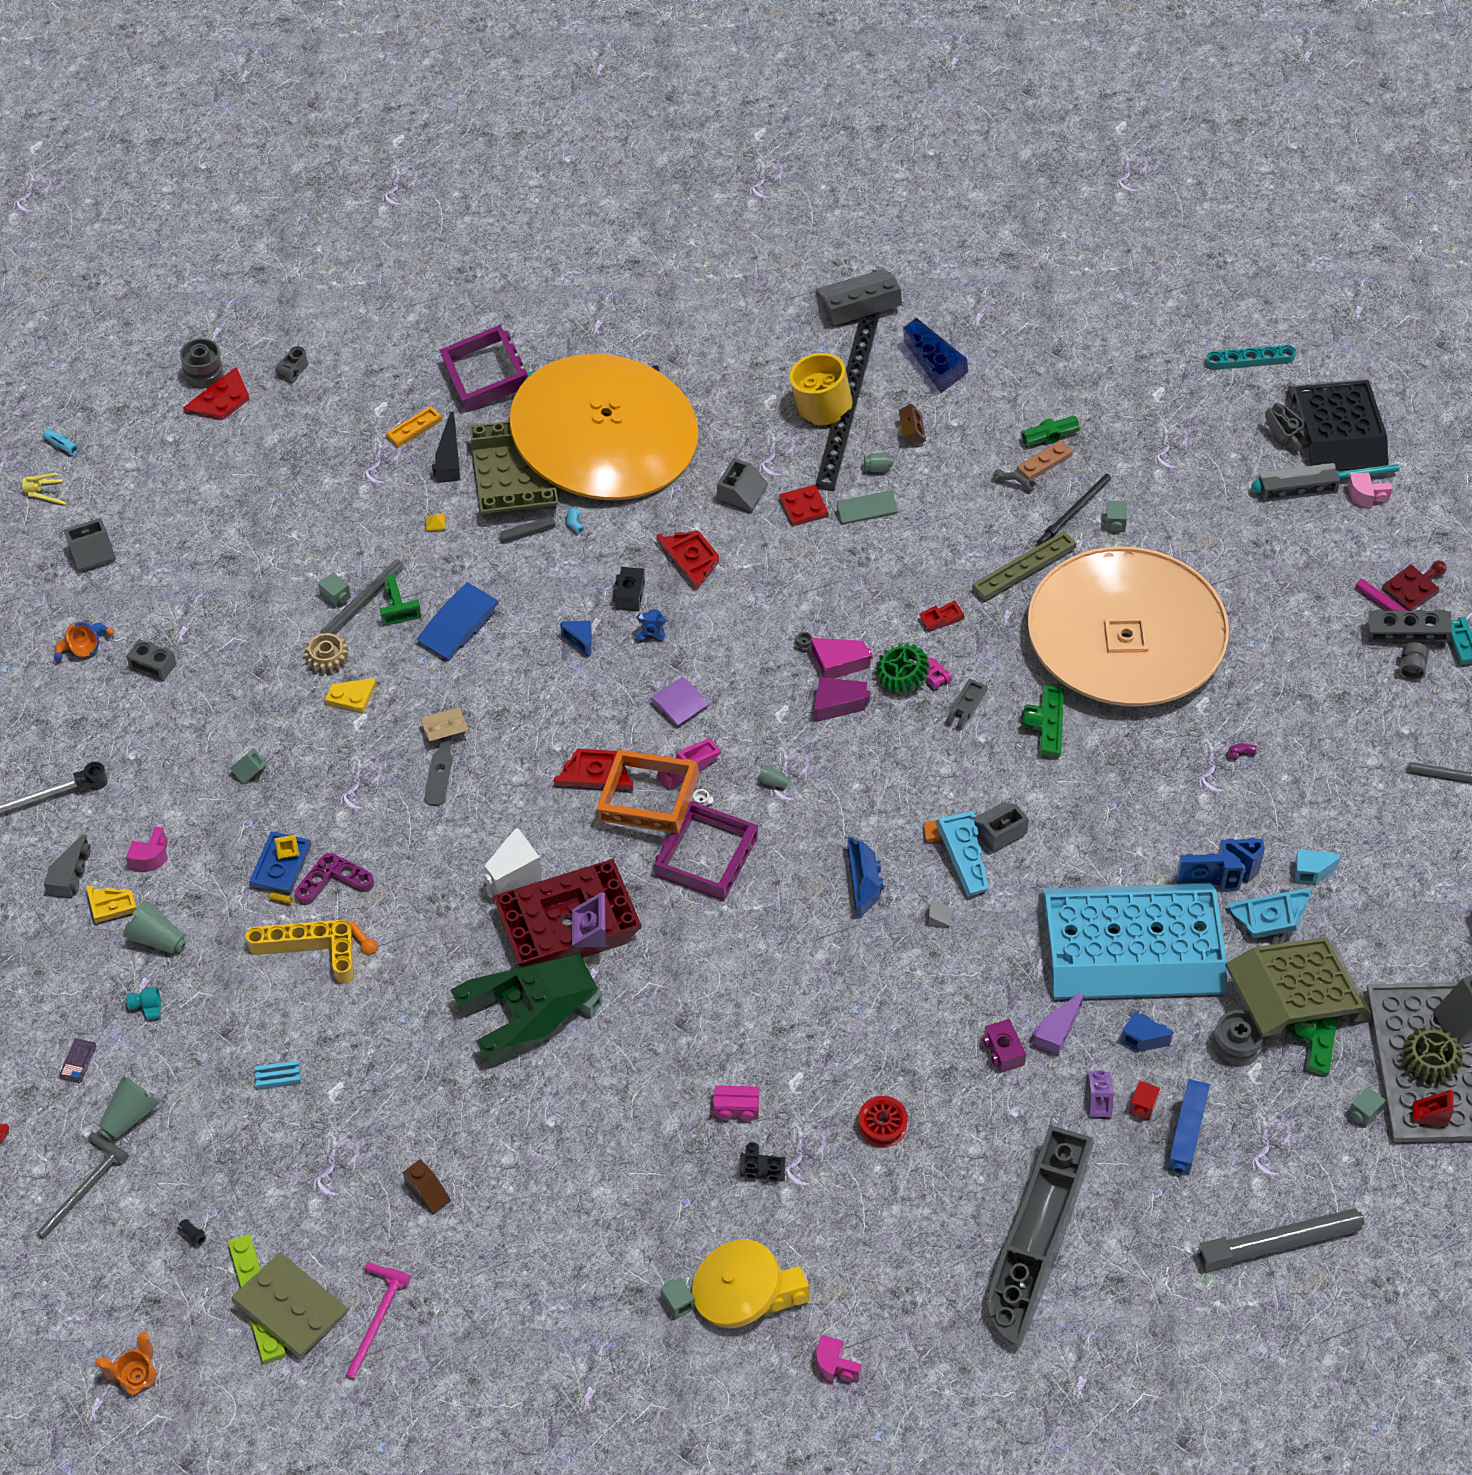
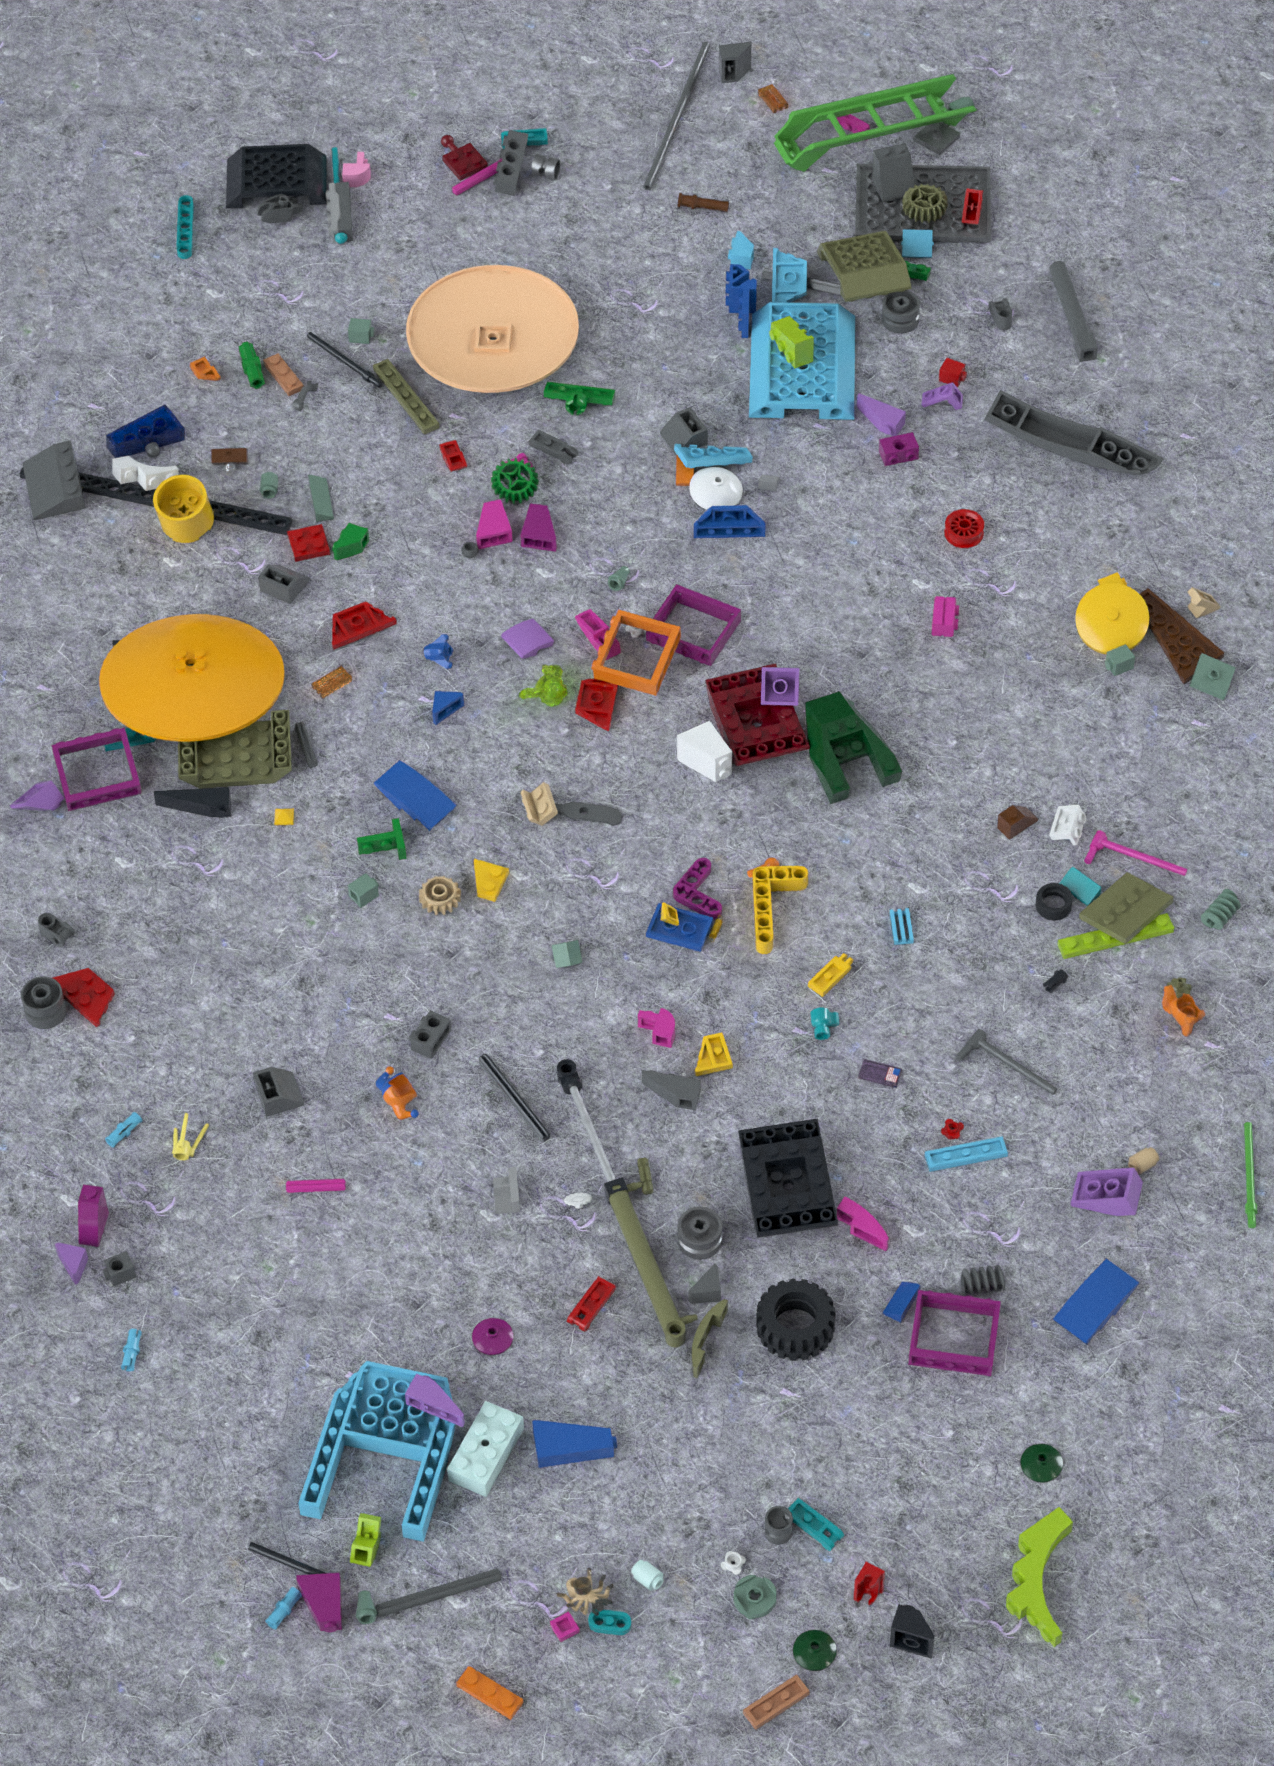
camera: 85 degrees left, 0 degrees up
sand green cone [98,1076,159,1140] -> none
sand green cone [123,901,186,954] -> none
dark grey axle [320,559,404,634] -> none
light orange tile [386,406,443,448] -> none
medium azure arm [566,508,584,534] -> none
black brick [612,567,645,611] -> none
black hinge [740,1142,786,1182] -> none
dark pink brick [816,1335,862,1384] -> none
blue slope [1120,1012,1174,1052] -> none
blue slope [1167,1079,1210,1175] -> none
magenta arm [1228,743,1257,759] -> none
sand green brick [1348,1087,1386,1127] -> none
none -> medium lavender slope [10,780,64,811]
none -> white arch [112,456,179,491]
none -> dark grey hinge [145,442,160,458]
none -> orange slope [190,356,221,381]
none -> clear orange tile [311,666,352,699]
none -> green slope [332,523,369,560]
none -> axle [478,1054,550,1142]
none -> clear neon green hair [518,664,568,707]
none -> reddish brown pin [677,192,729,212]
none -> white dish [689,467,743,510]
none -> lime wedge [769,316,814,369]
none -> yellow hinge [808,953,854,997]
none -> medium azure piece [901,229,934,258]
none -> dark grey piece [989,298,1012,330]
none -> black tyre [1035,883,1073,921]
none -> white bracket [1049,805,1086,845]
none -> teal slope [1059,866,1101,906]
none -> reddish brown wing [1140,588,1224,684]
none -> olive plant [1166,977,1192,998]
none -> tan slope [1187,587,1221,618]
none -> sand green plate [1189,653,1236,700]
none -> sand green piece [1201,889,1241,930]

